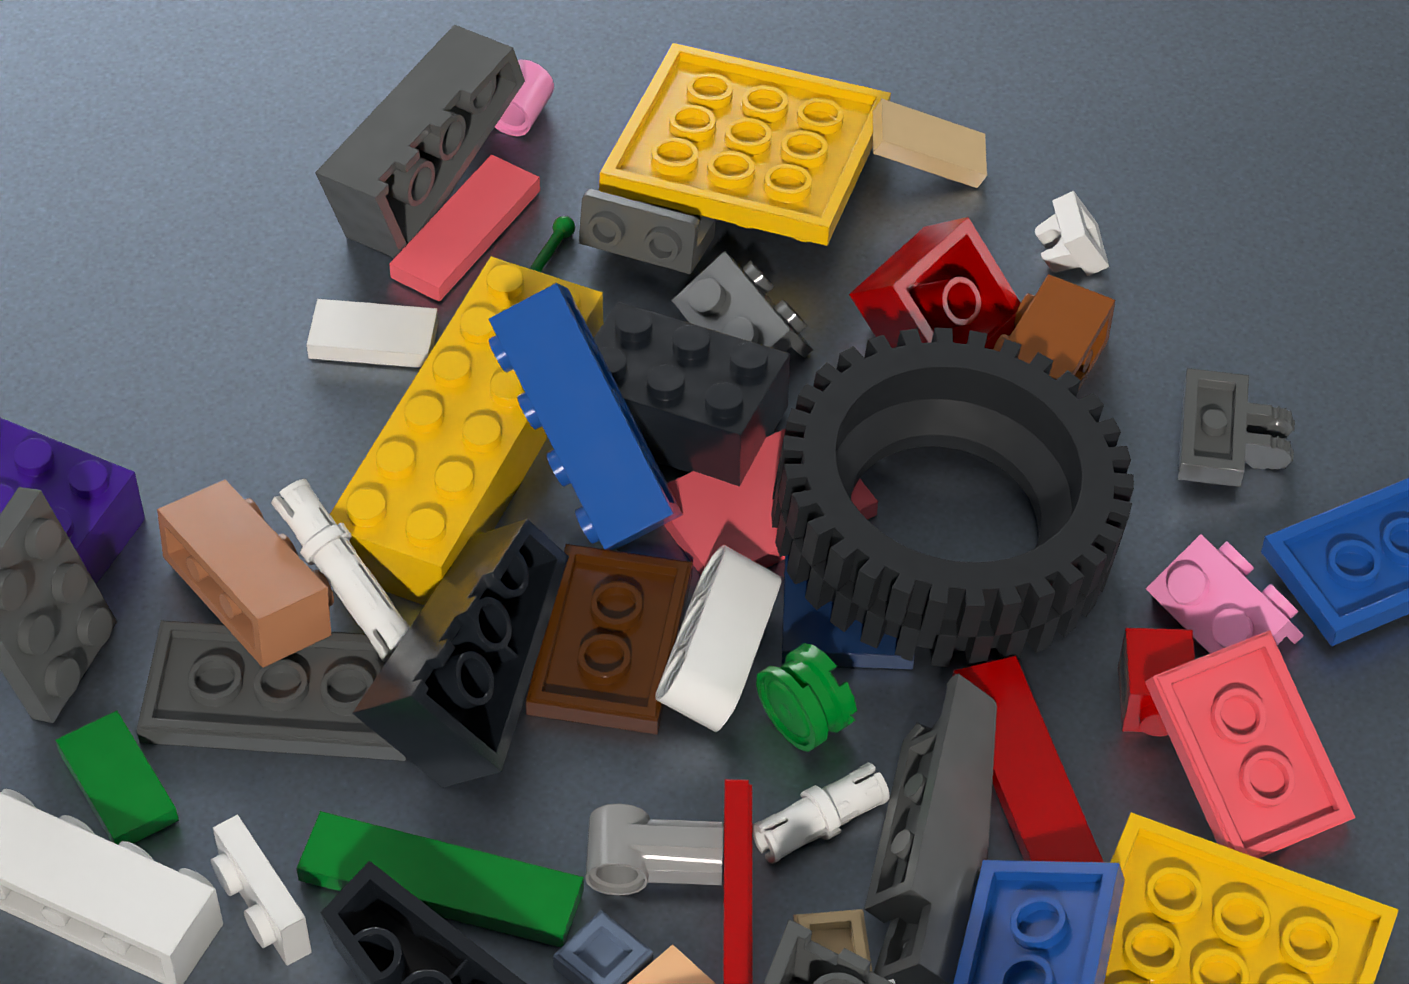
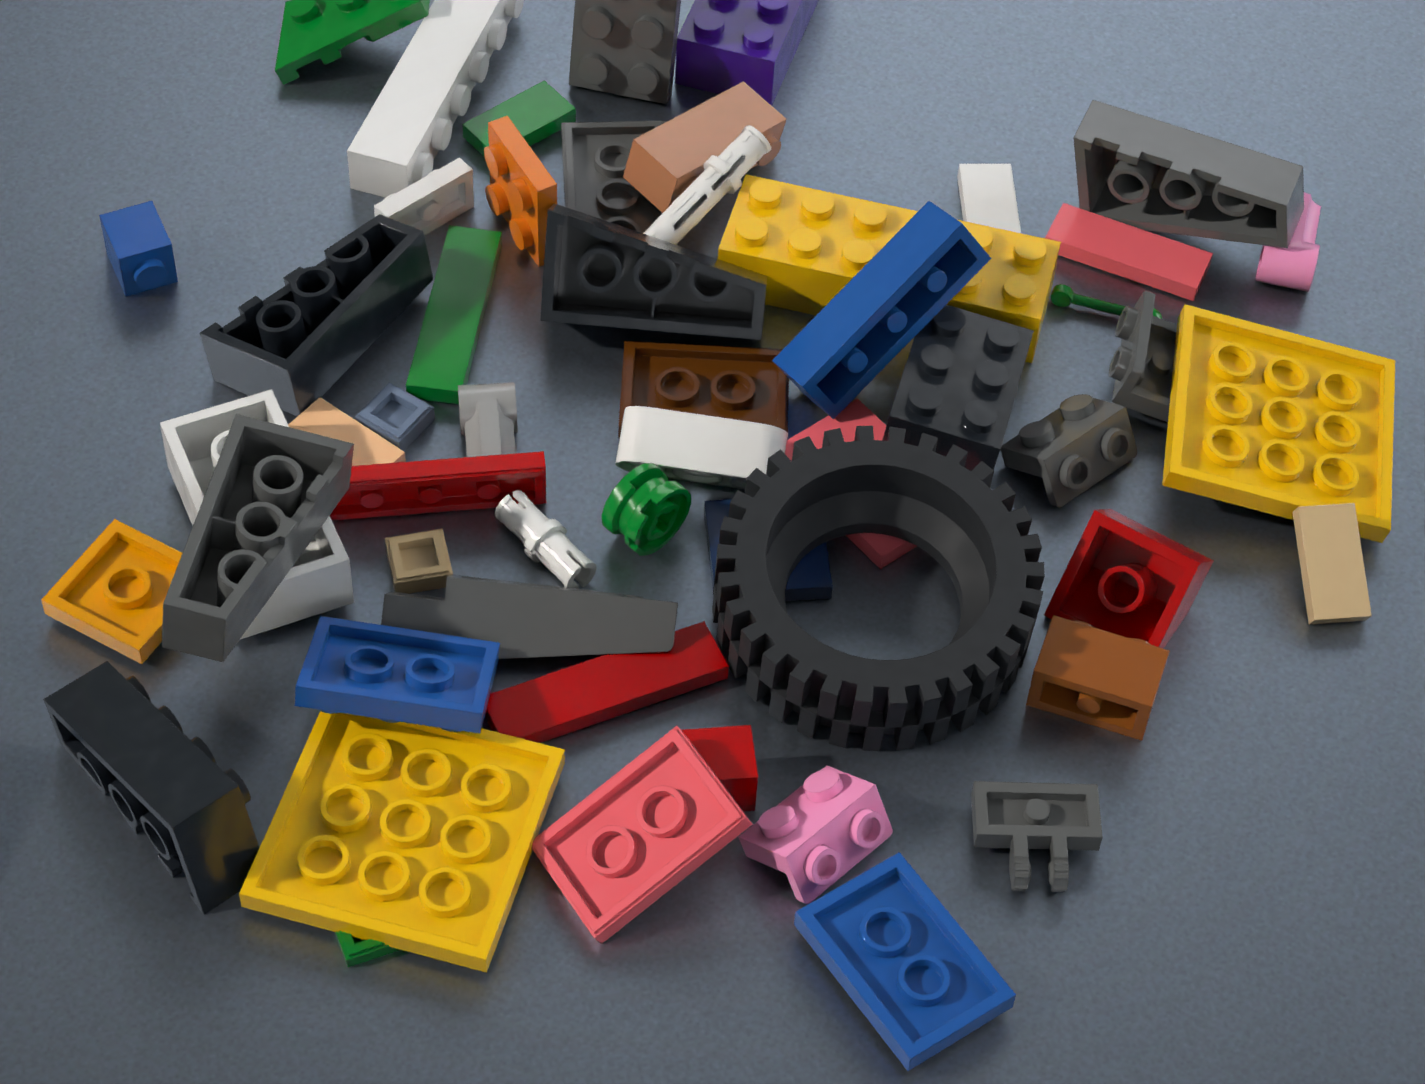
camera: 80 degrees right, 0 degrees up
white tile [1035,191,1109,276] -> none
none -> orange plate [484,116,557,267]

